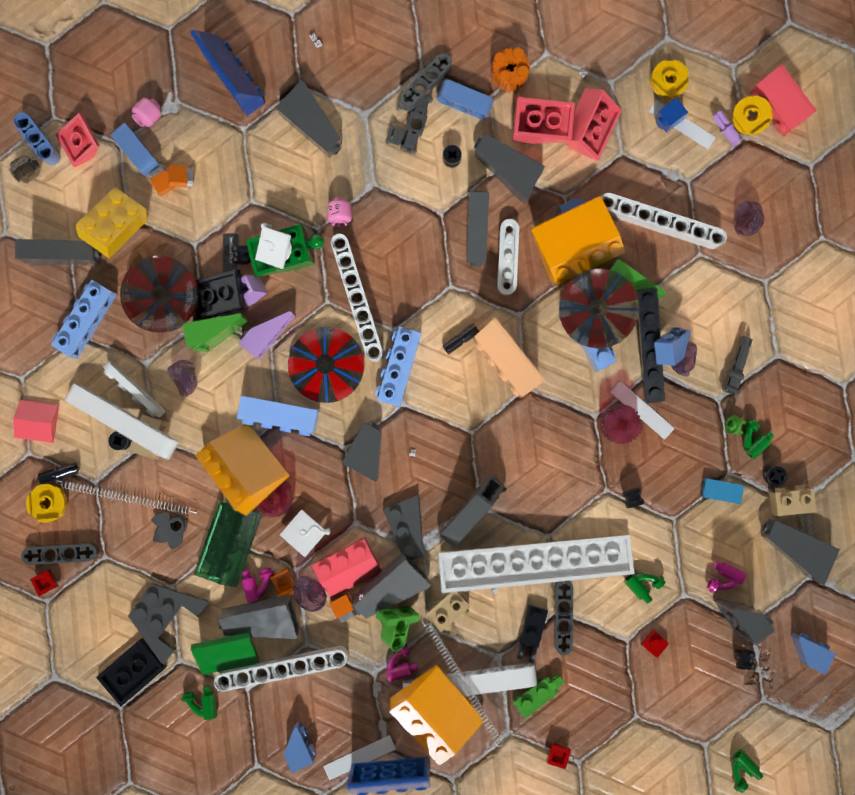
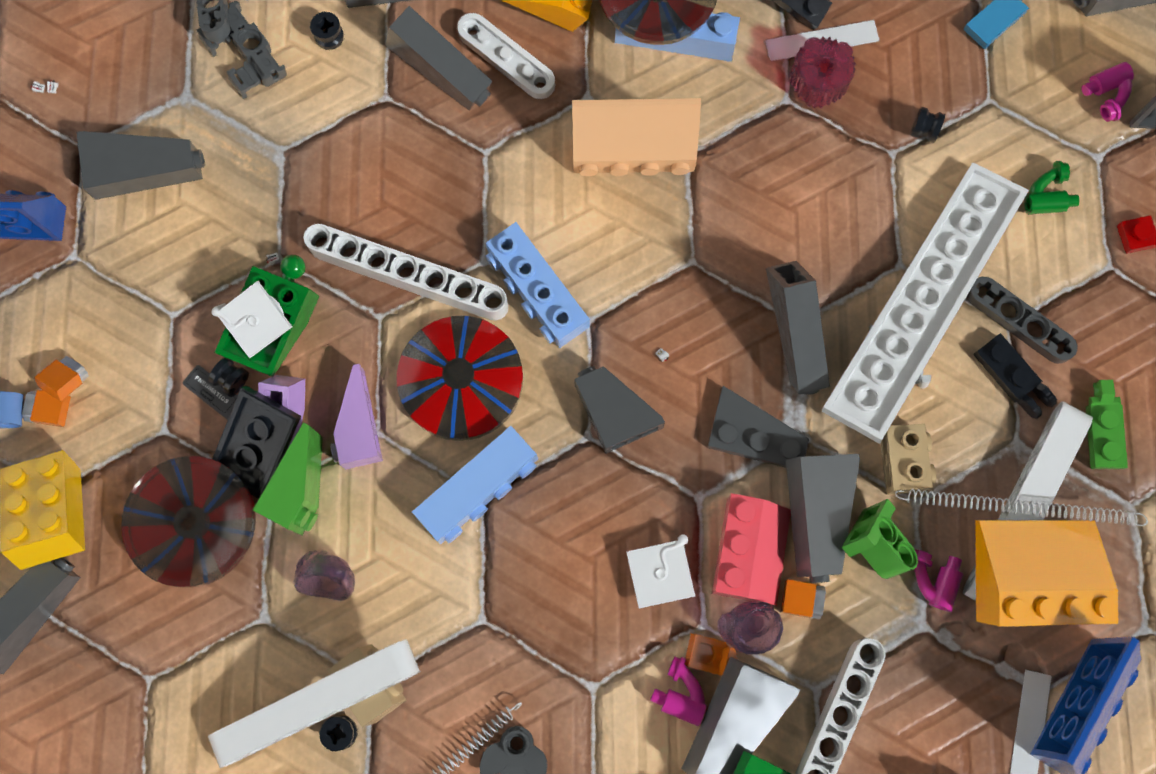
camera: 50 degrees left, 10 degrees down
light blue brick [51,280,118,359] -> none
white plate [103,361,165,418] -> none
clear green slope [194,500,262,588] -> none
light orange slope [195,424,290,515] -> none
clear pink brick [256,480,295,518] -> none
bright pink head [327,197,352,227] -> none
black piece [442,324,479,355] -> none

